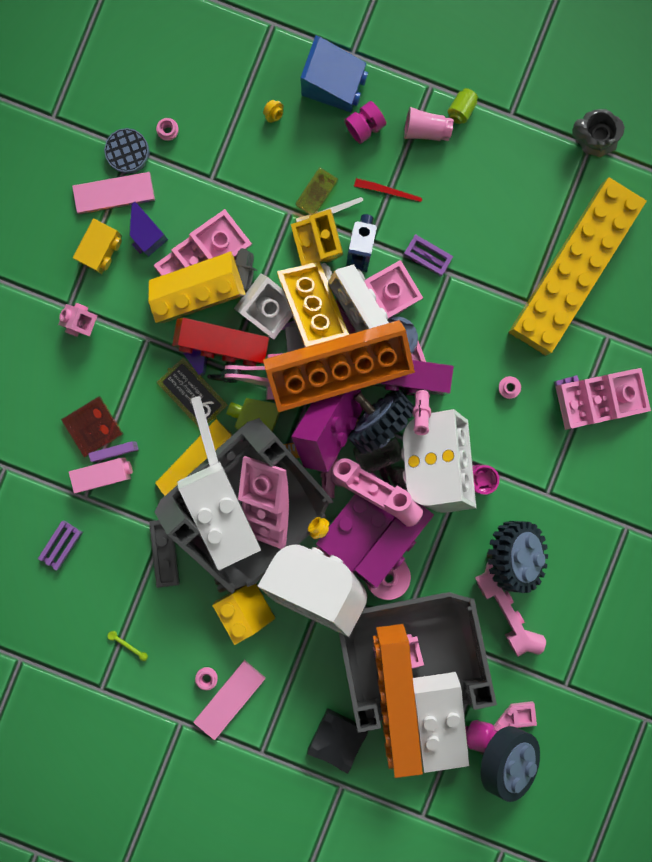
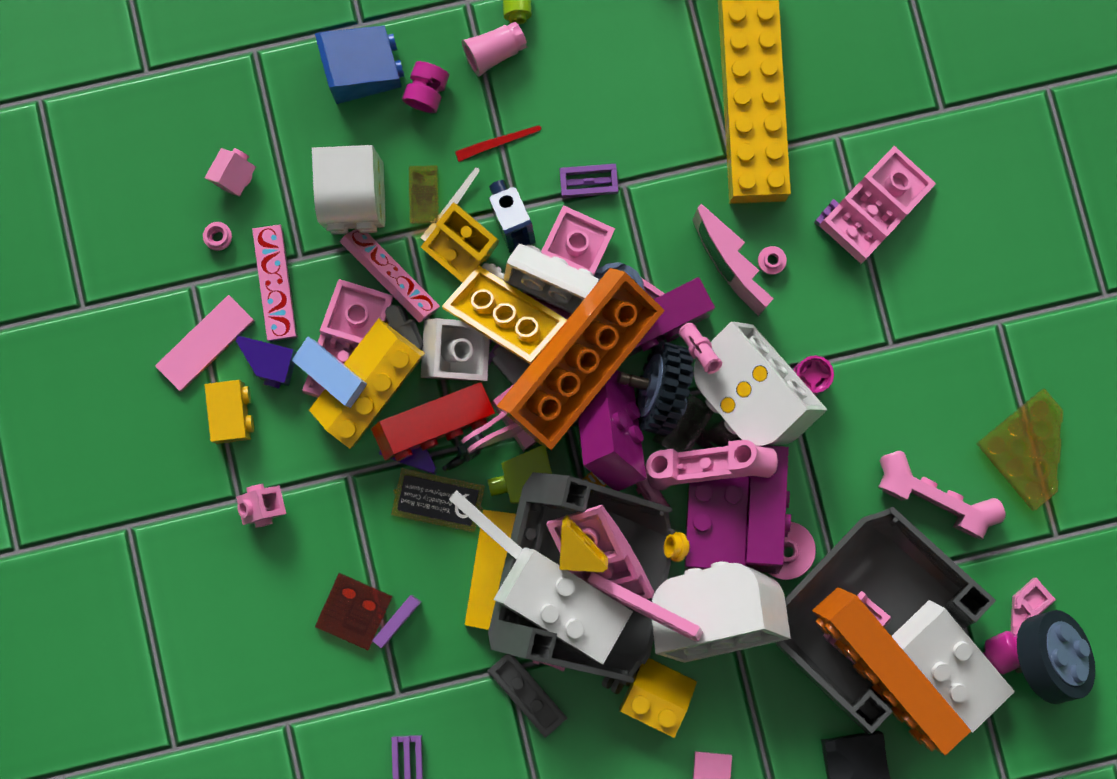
camera: 40 degrees left, 5 degrees down
bright pink brick [69,458,133,493] -> none
tile [104,128,150,174] -> none
yellow plate [263,100,284,123] -> none
black wheel [487,521,548,593] -> none
none -> bright pink brick [204,148,256,197]
none -> bright pink tile [252,224,297,342]
none -> light blue tile [292,337,367,408]
none -> white brick [312,145,386,234]
none -> bright pink tile [340,229,440,323]
none -> yellow slope [559,515,608,572]
none -> bright pink tile [587,572,703,642]
none -> bright pink slope [692,204,774,316]
none -> clear yellow plate [976,388,1063,511]

